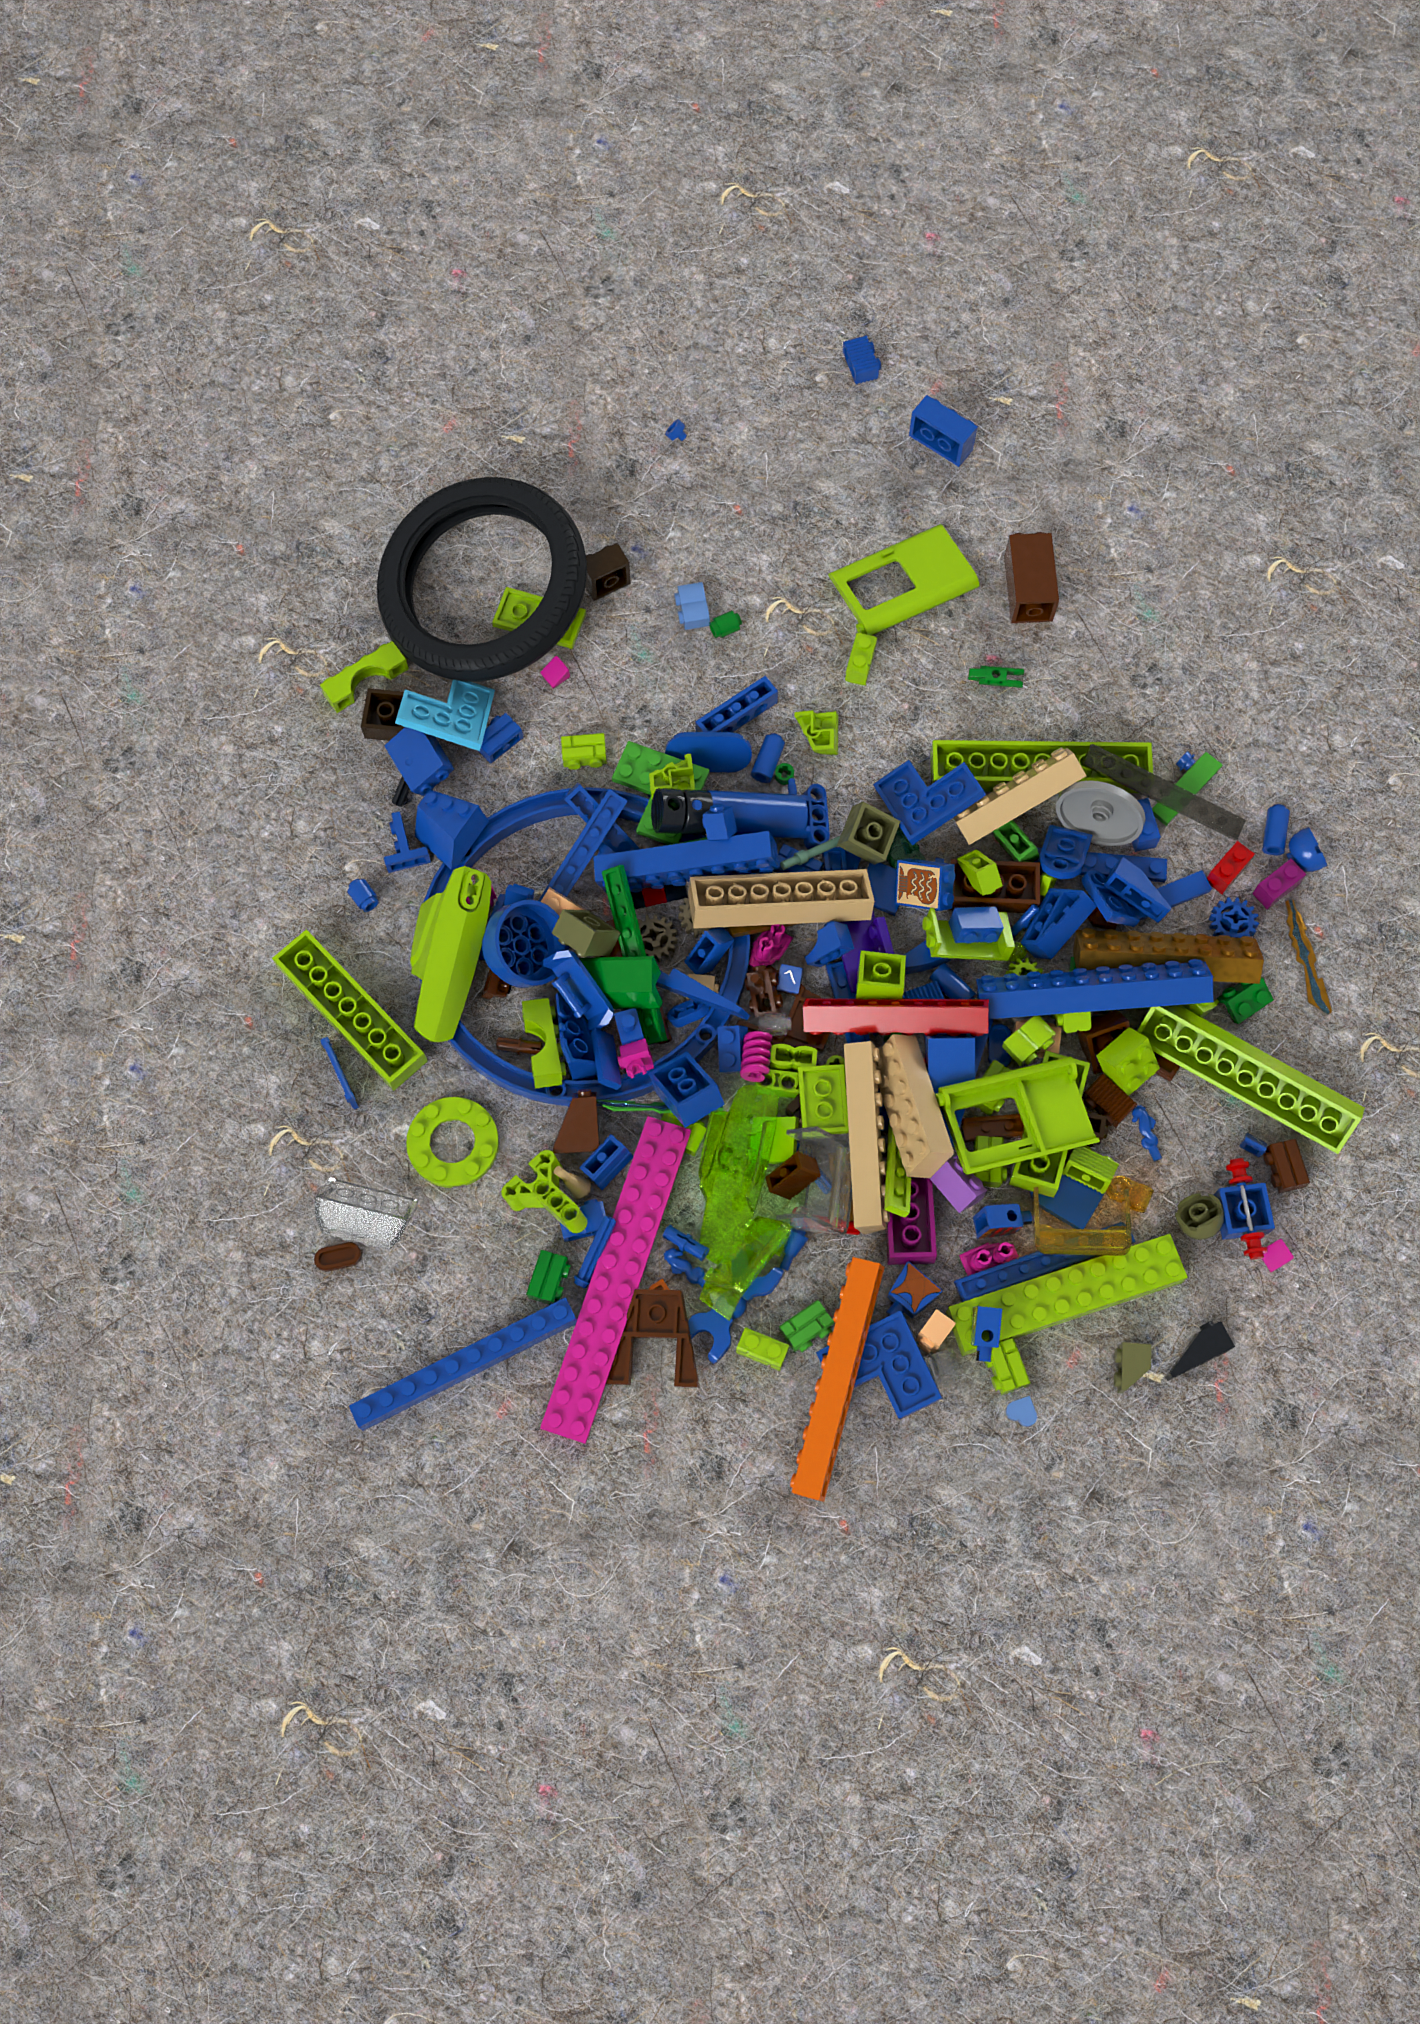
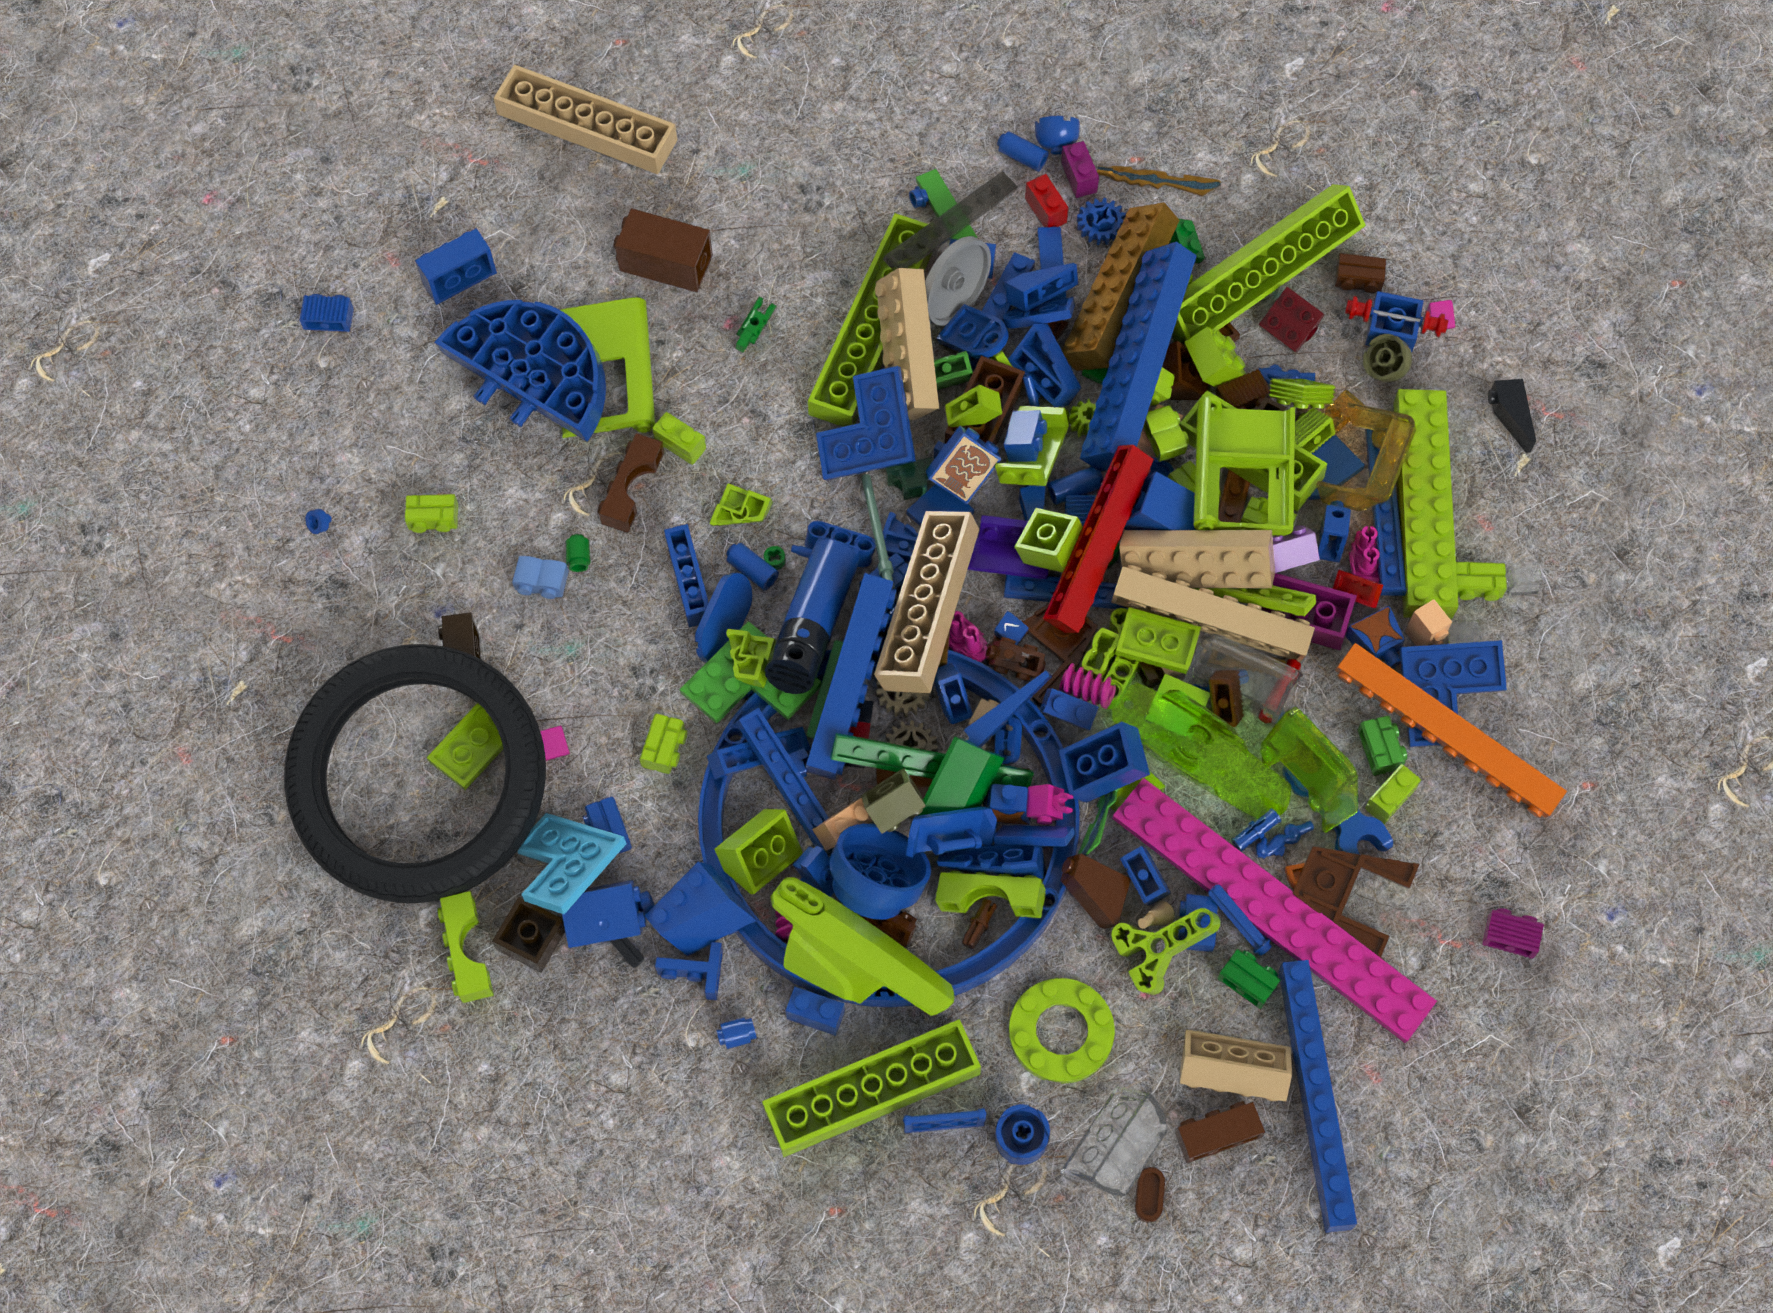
camera: 70 degrees left, 5 degrees down
blue brick [702,804,737,840] -> none
clear brick [759,1012,792,1036] -> none
blue arch [805,921,855,967] -> none
olive brick [837,801,900,865] -> none
blue torso [971,1306,1002,1362] -> none
medium blue tile [1005,1396,1037,1427] -> none
olive slope [1114,1342,1151,1394] -> none
blue slope [1239,1133,1267,1158] -> none
none -> lime brick [405,494,458,533]
none -> blue brick [434,300,606,442]
none -> tan brick [494,64,677,174]
none -> reddish brown arch [597,433,664,533]
none -> blue tile [638,891,655,915]
none -> lime slope [714,809,803,894]
none -> blue brick [786,987,845,1036]
none -> blue brick [995,1104,1050,1165]
none -> reddish brown brick [1175,1101,1265,1164]
none -> tan slope [1180,1029,1292,1102]
none -> dark red plate [1258,287,1325,353]
none -> lime brick [1269,379,1336,409]
none -> red tile [1332,570,1383,608]
none -> magenta brick [1482,908,1544,959]

